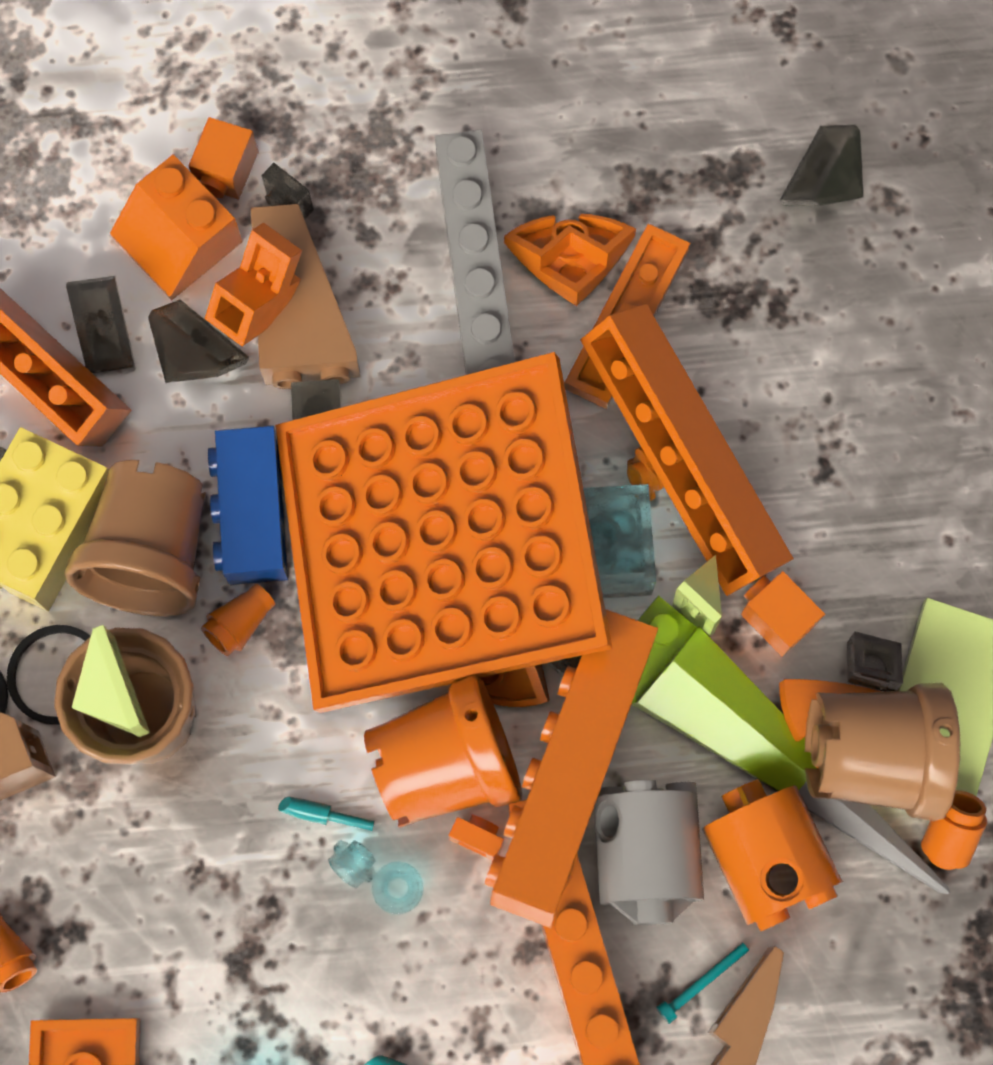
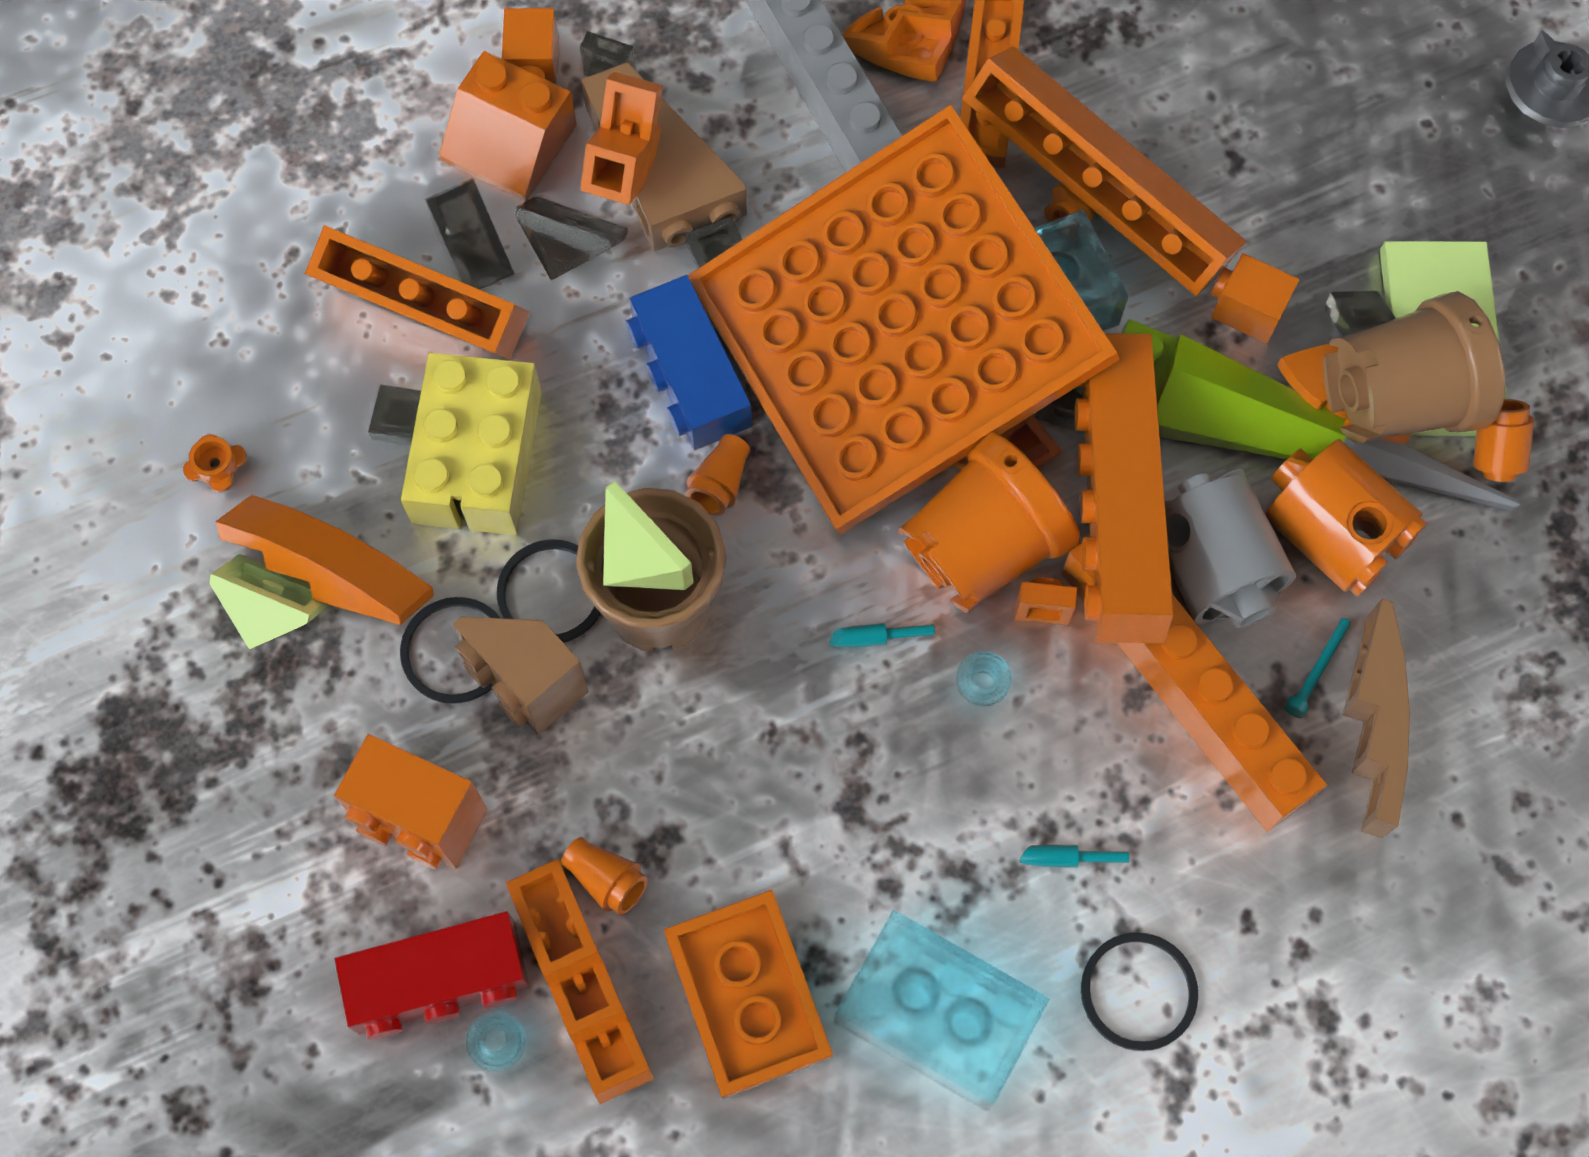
camera: 20 degrees left, 5 degrees down
medium nougat piece [65,460,206,617] -> none
clear light blue plate [328,840,376,888] -> none
yellowish green slope [672,555,722,637] -> none

